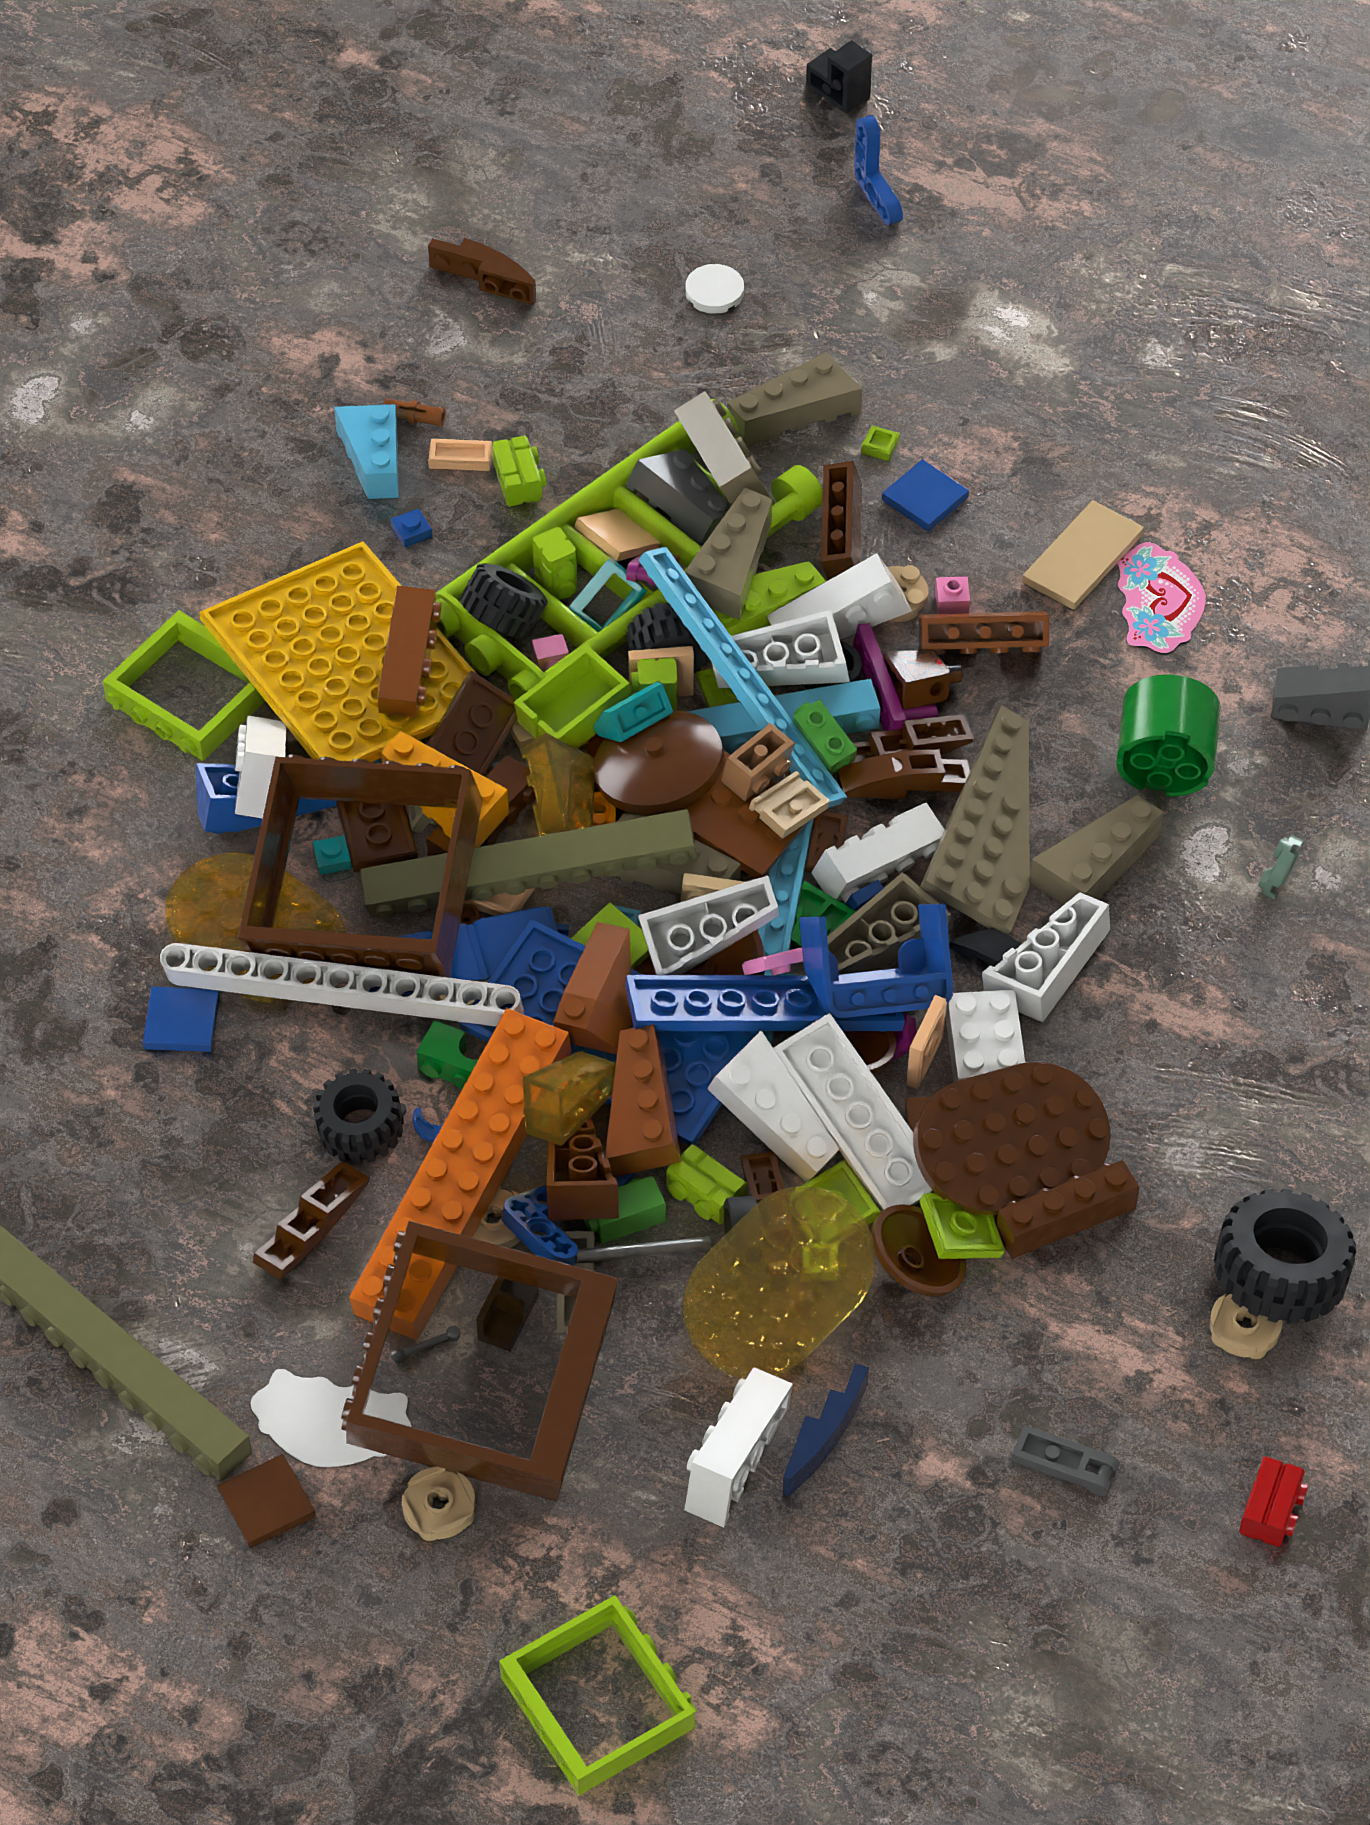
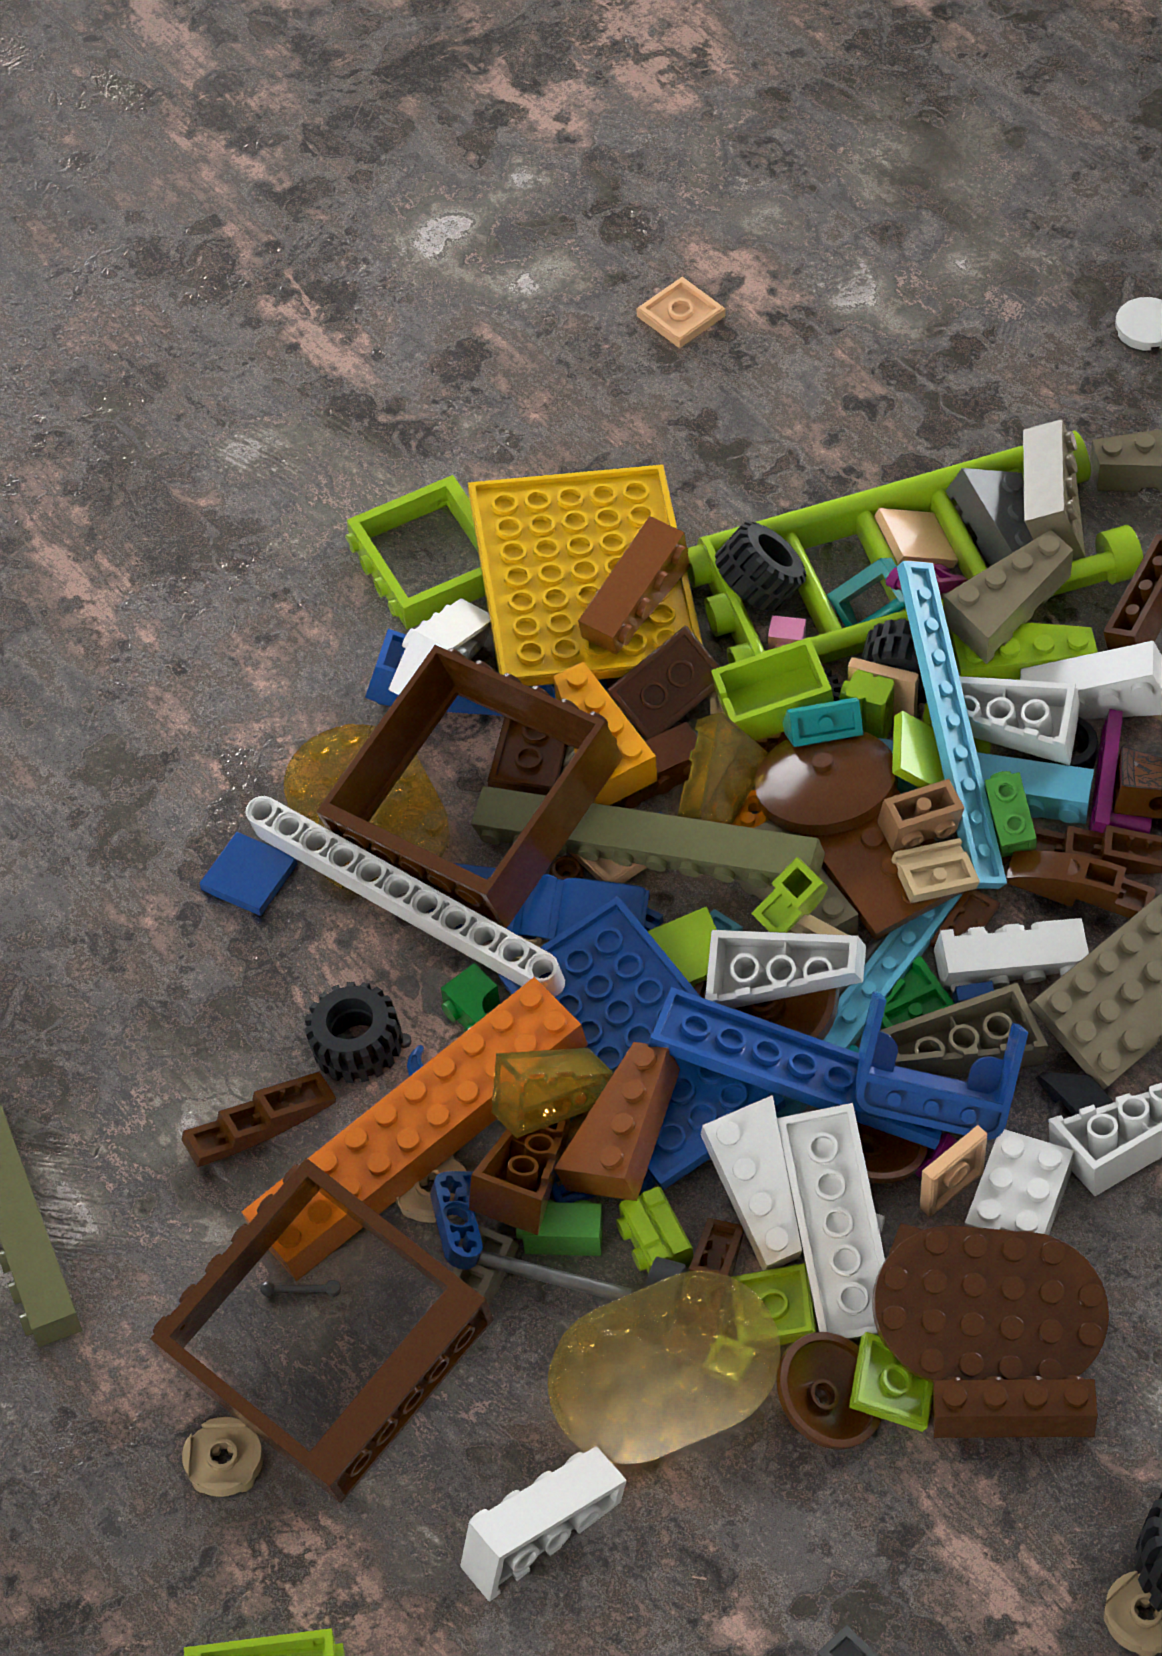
camera: 30 degrees right, 0 degrees up
reddish brown tile [217,1454,316,1549] -> none
white sticker [250,1369,411,1468] -> none
teal plate [312,835,352,875] -> none
medium azure wedge [334,404,399,499] -> none
dark orange pin [383,398,446,427] -> none
blue plate [391,508,433,548] -> none
reddish brown slope [428,238,536,305] -> none
light nougat tile [428,439,492,471] -> none
dark brown panel [476,1277,539,1352] -> none
lime brick [491,435,547,507] -> none
lime brick [532,527,577,600] -> none
dark orange wedge [553,922,633,1054] -> none
bright pink plate [742,947,803,975] -> none
dark blue slope [783,1363,869,1496] -> none
none -> light nougat tile [636,277,725,349]
none -> lime brick [751,857,828,933]
none -> lime tile [892,710,945,788]

